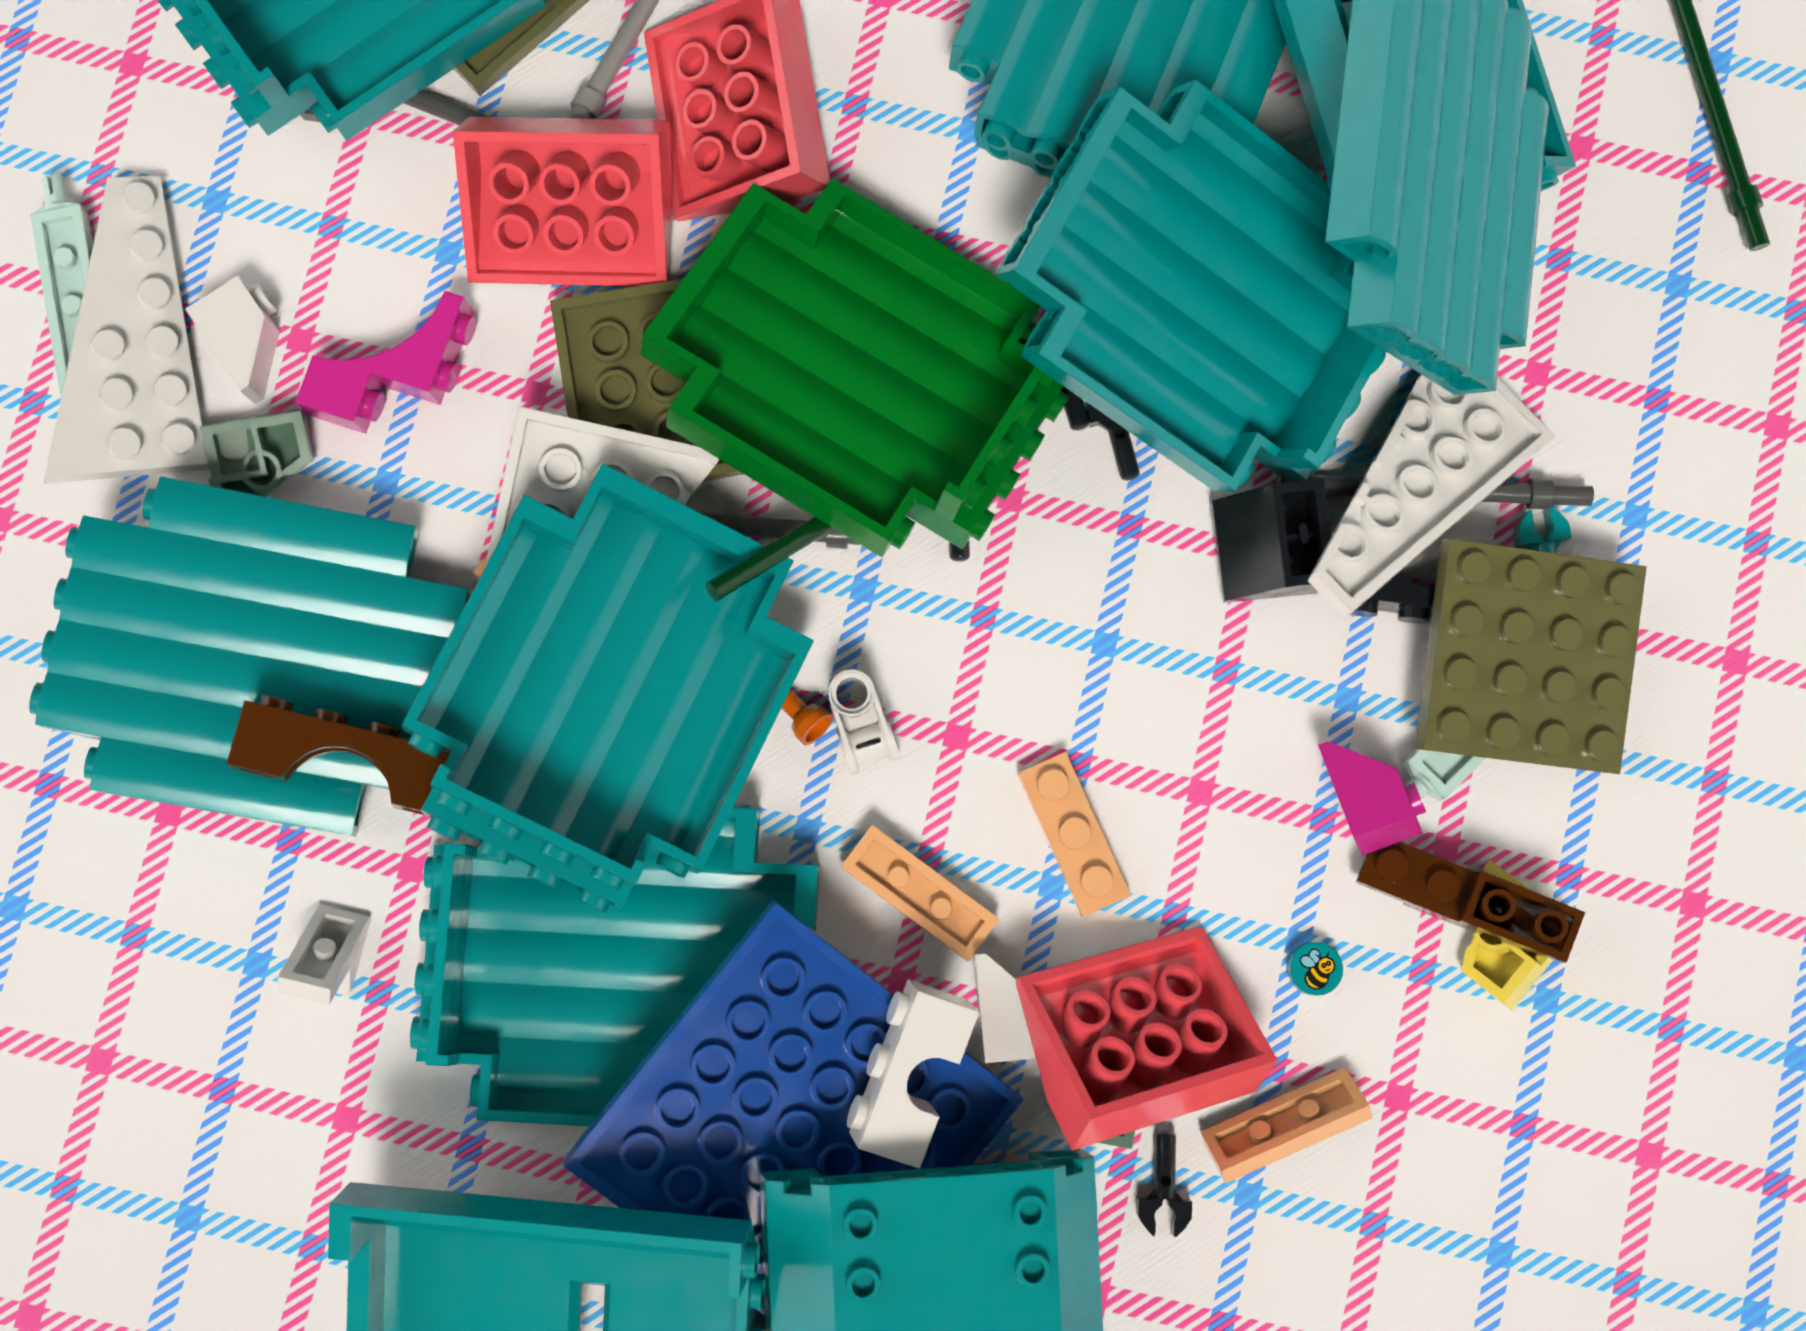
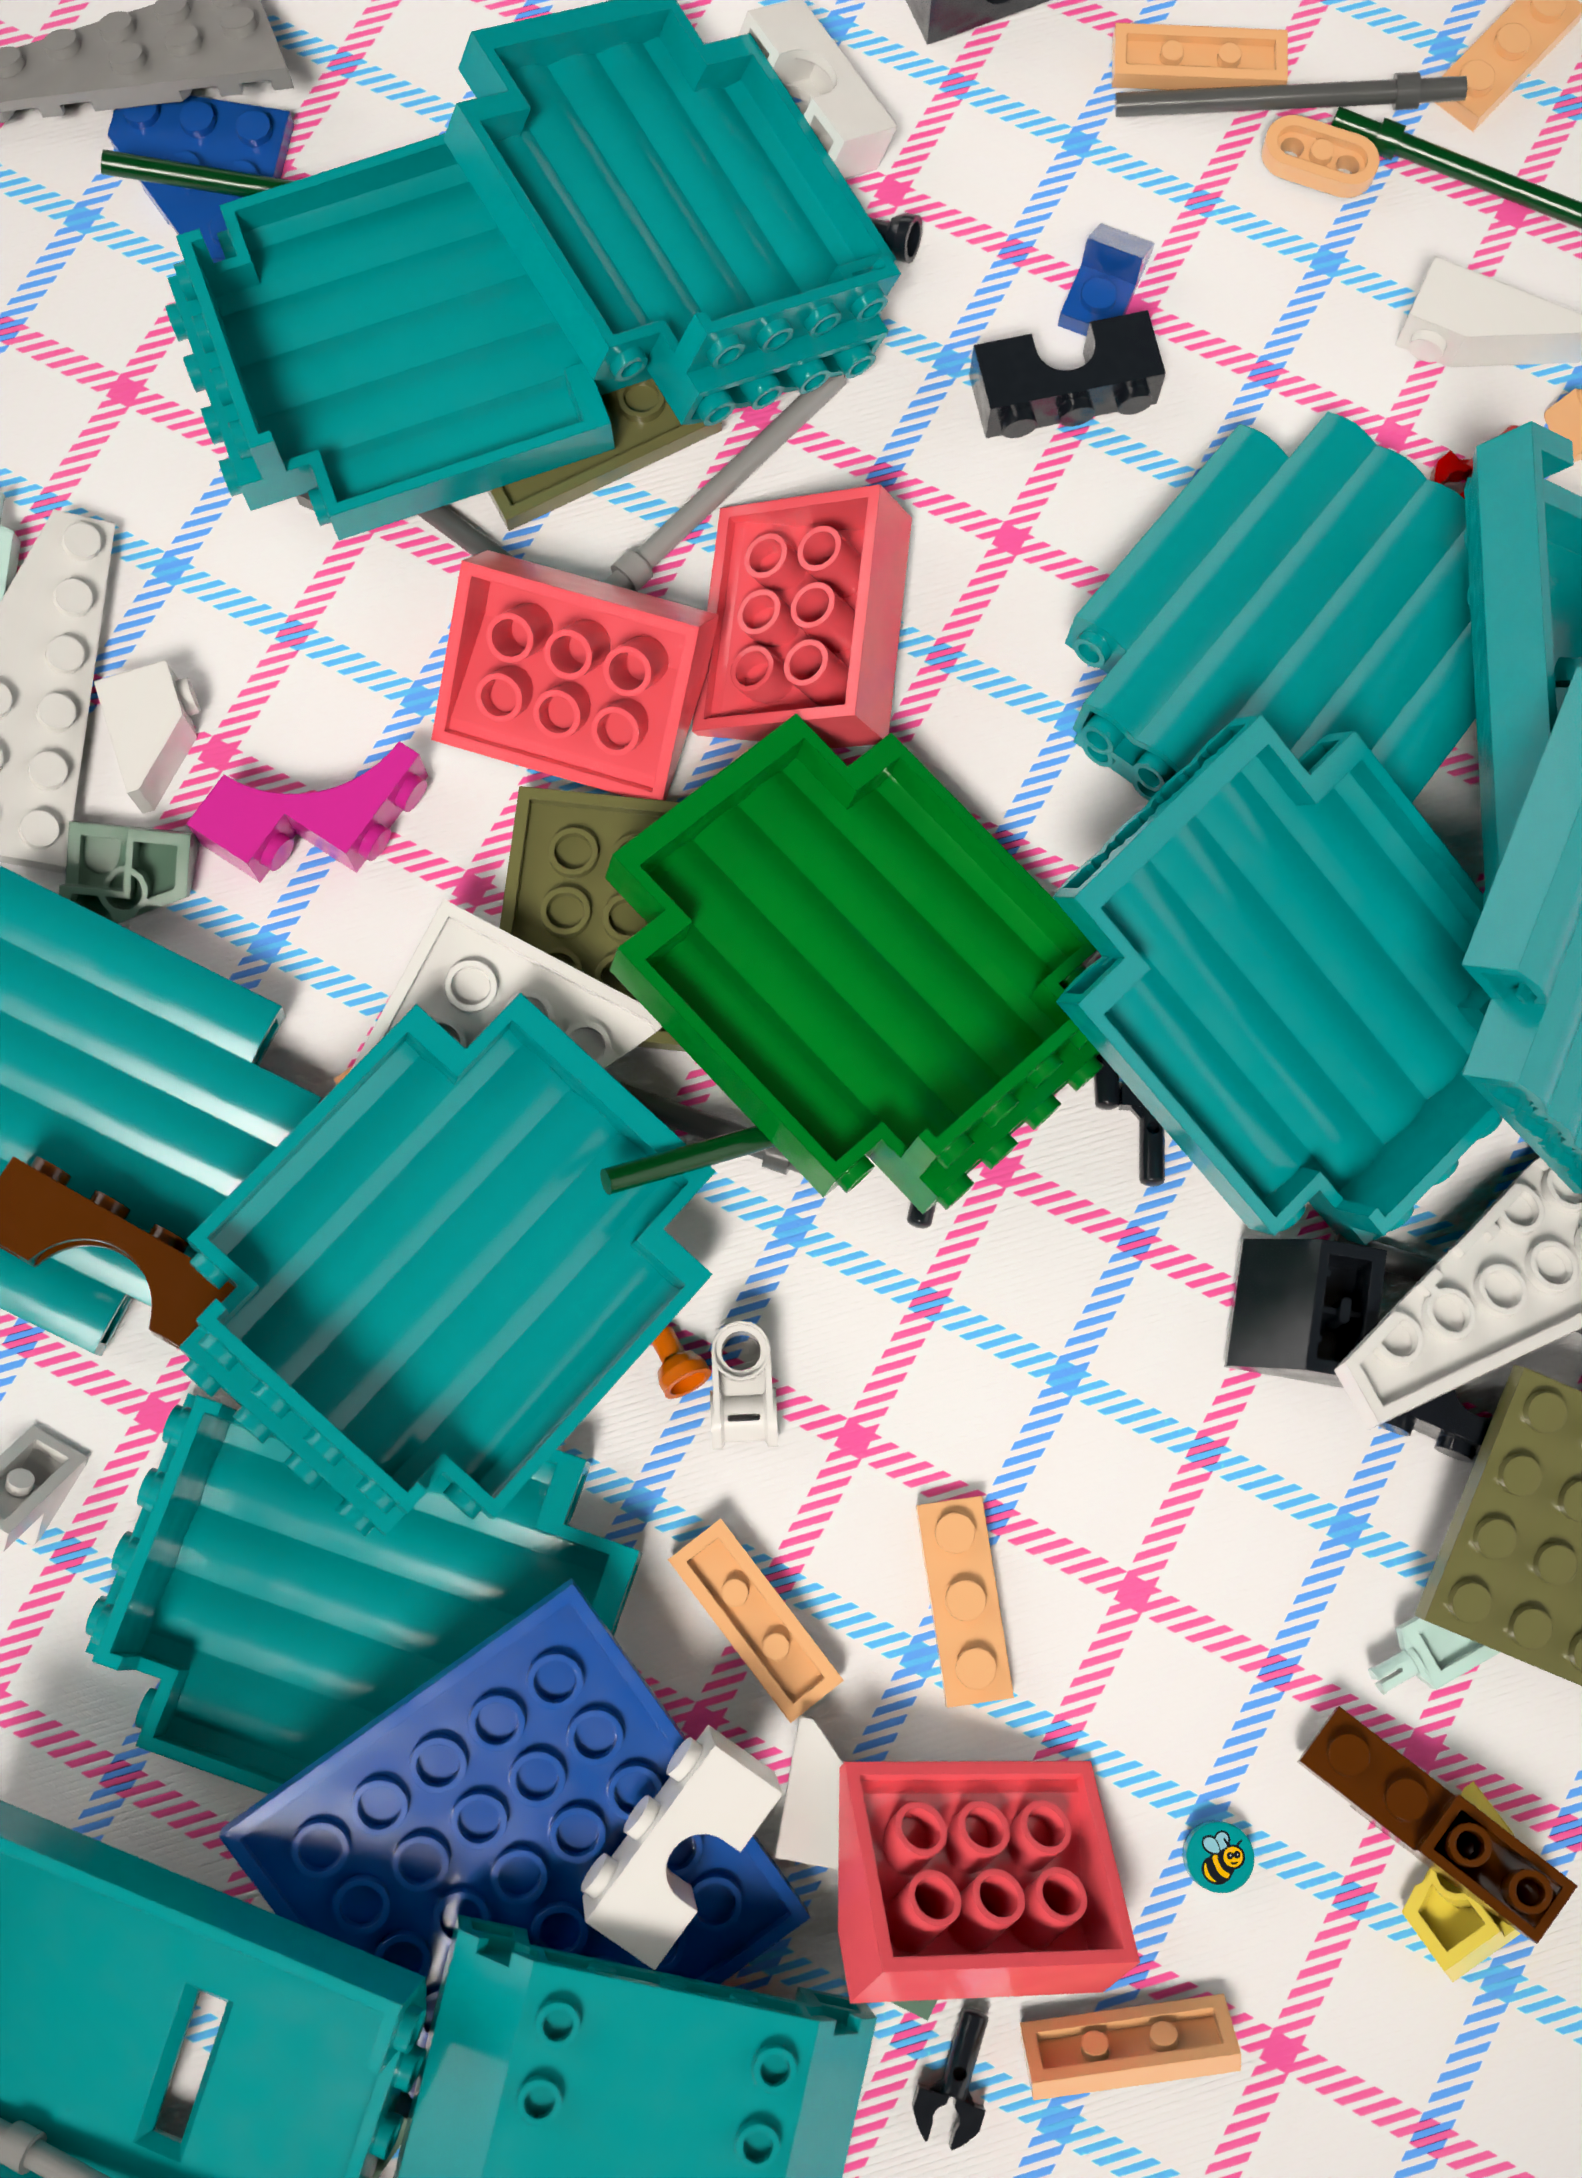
camera: 15 degrees right, 5 degrees down
dark pink slope [1318,741,1426,856] -> none

